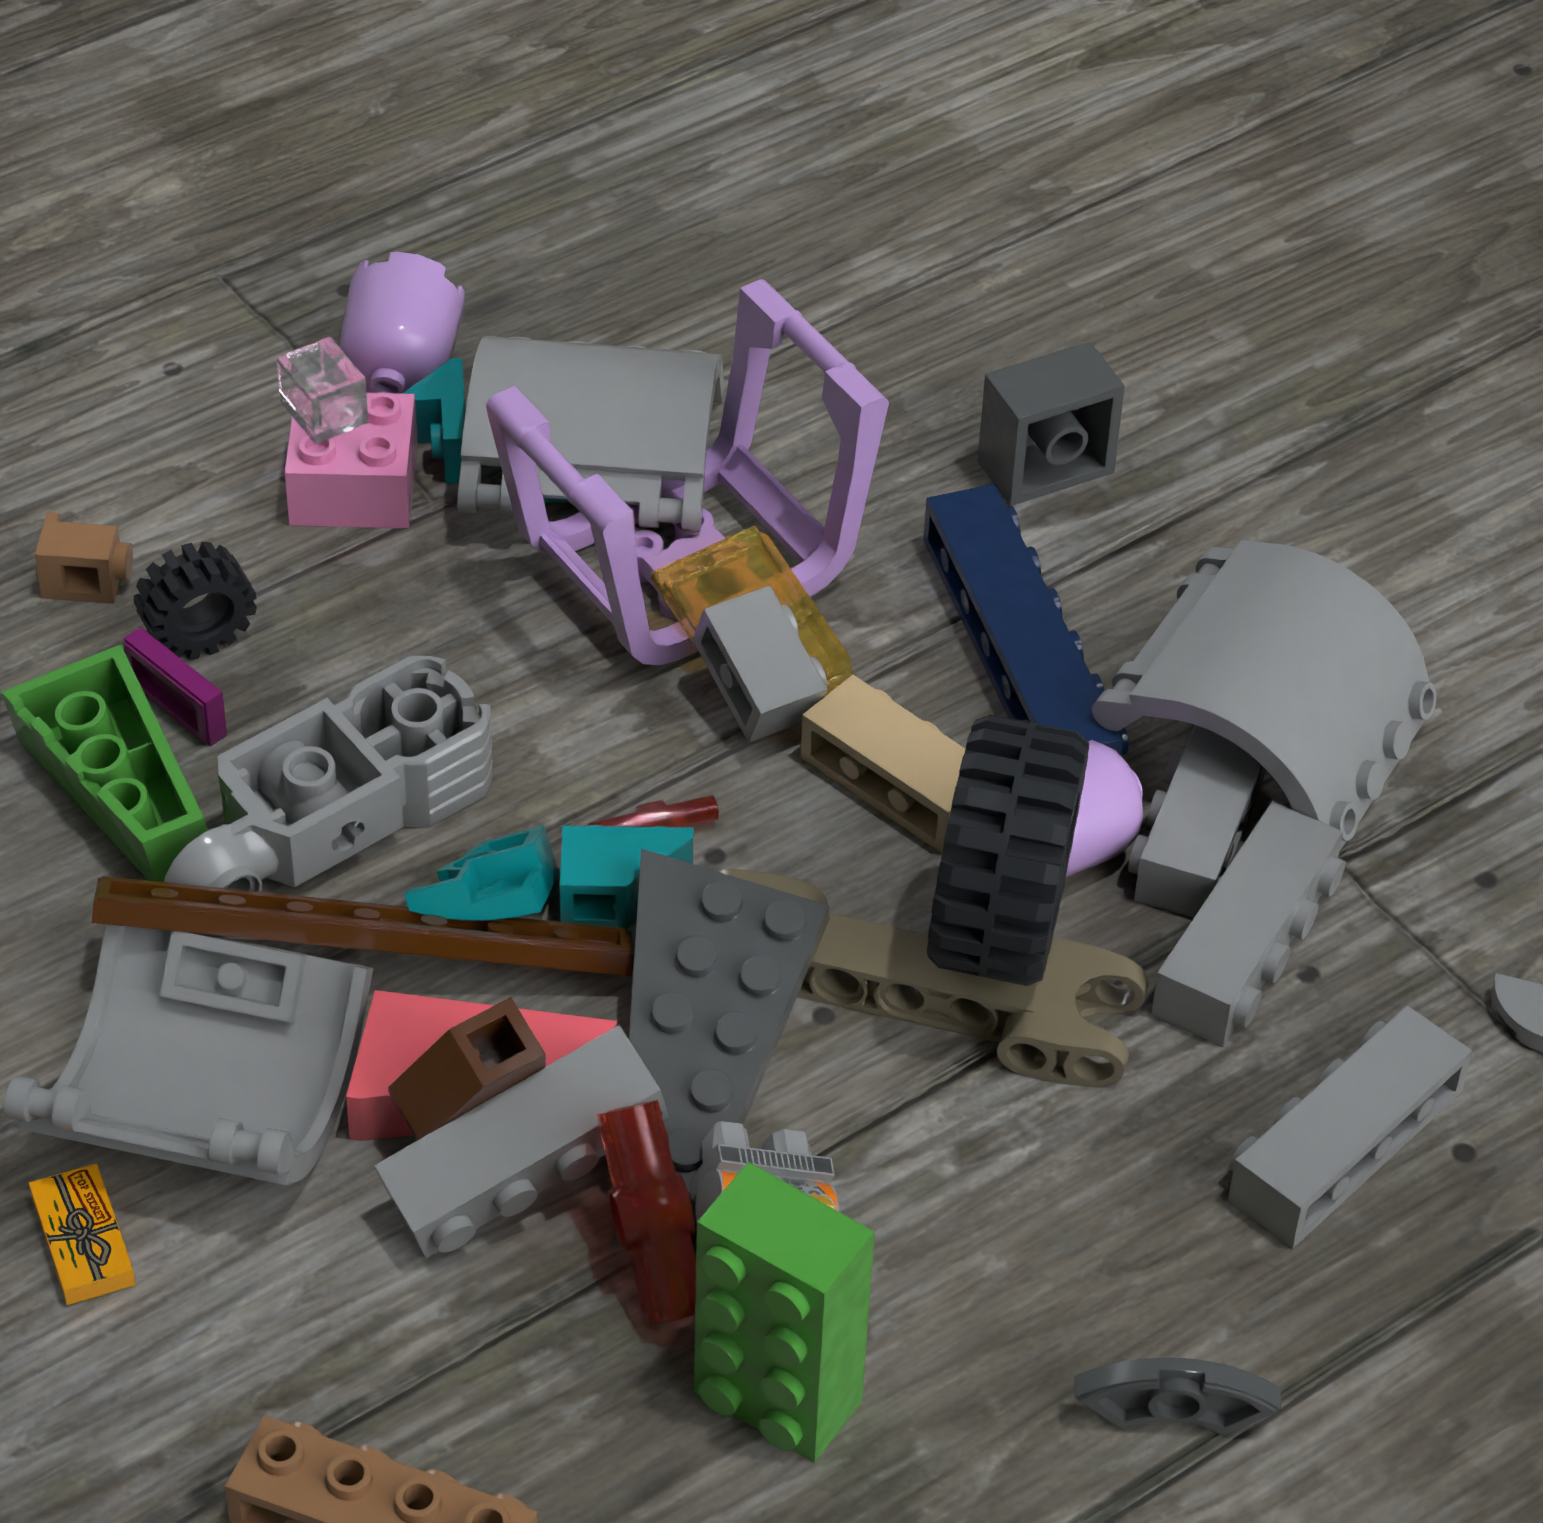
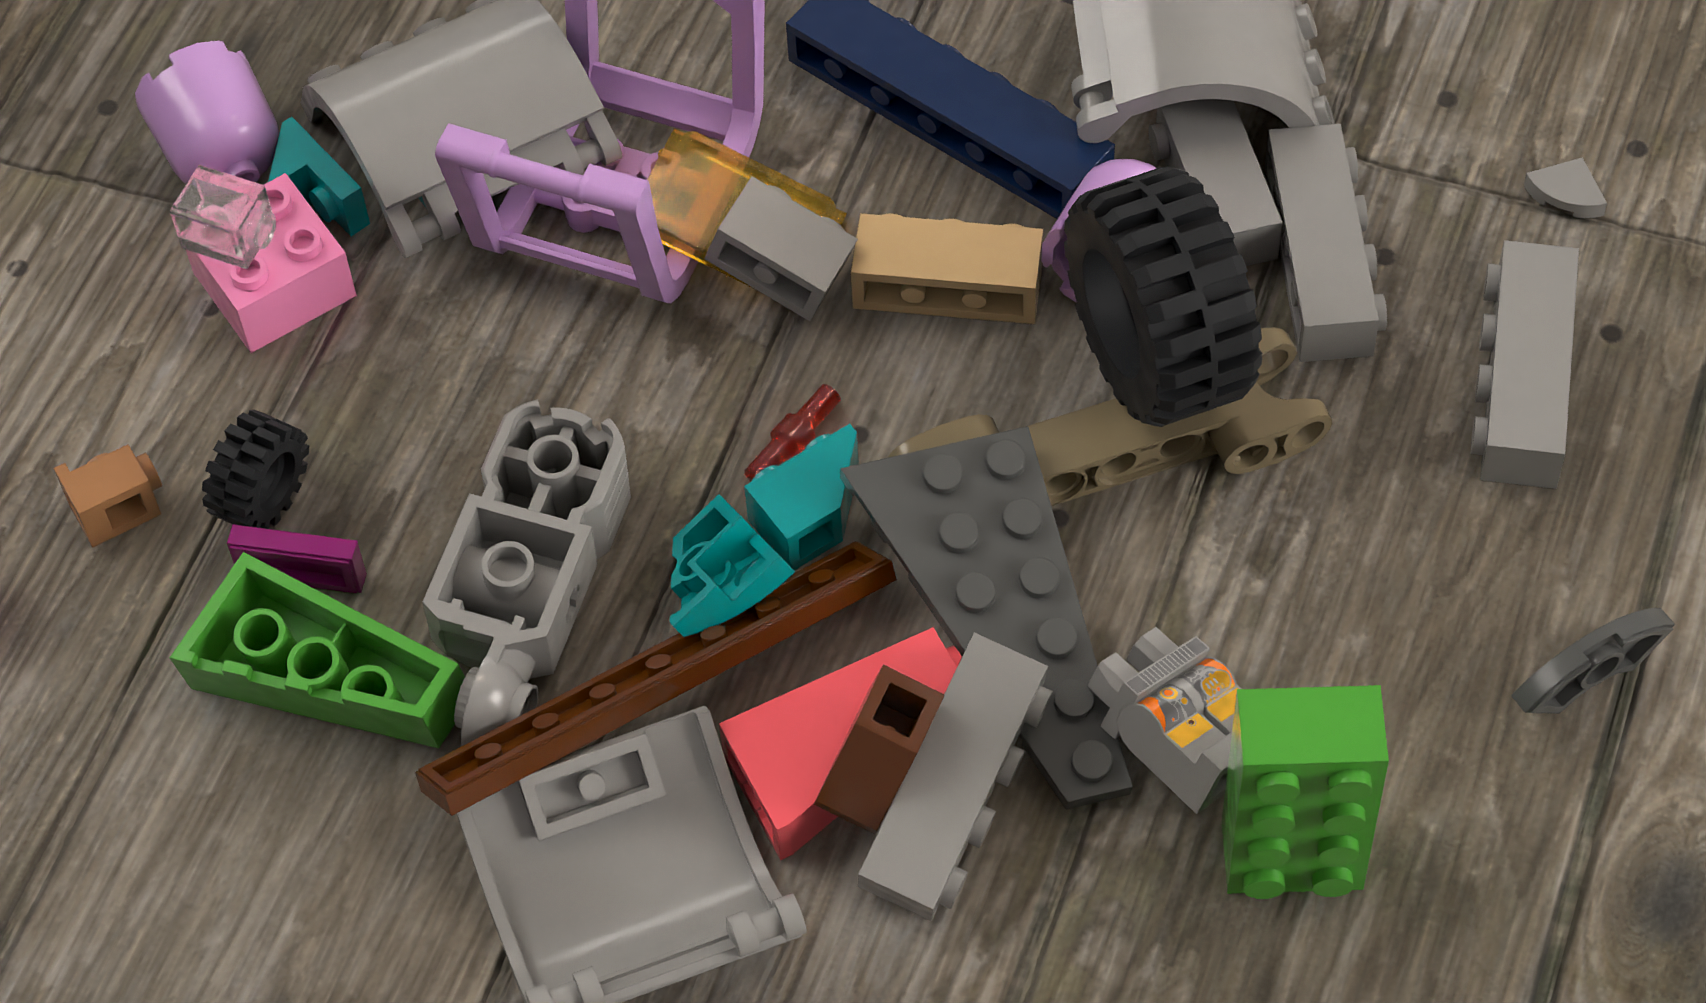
camera: 30 degrees left, 10 degrees up
clear red piece [596,1100,696,1325] -> none

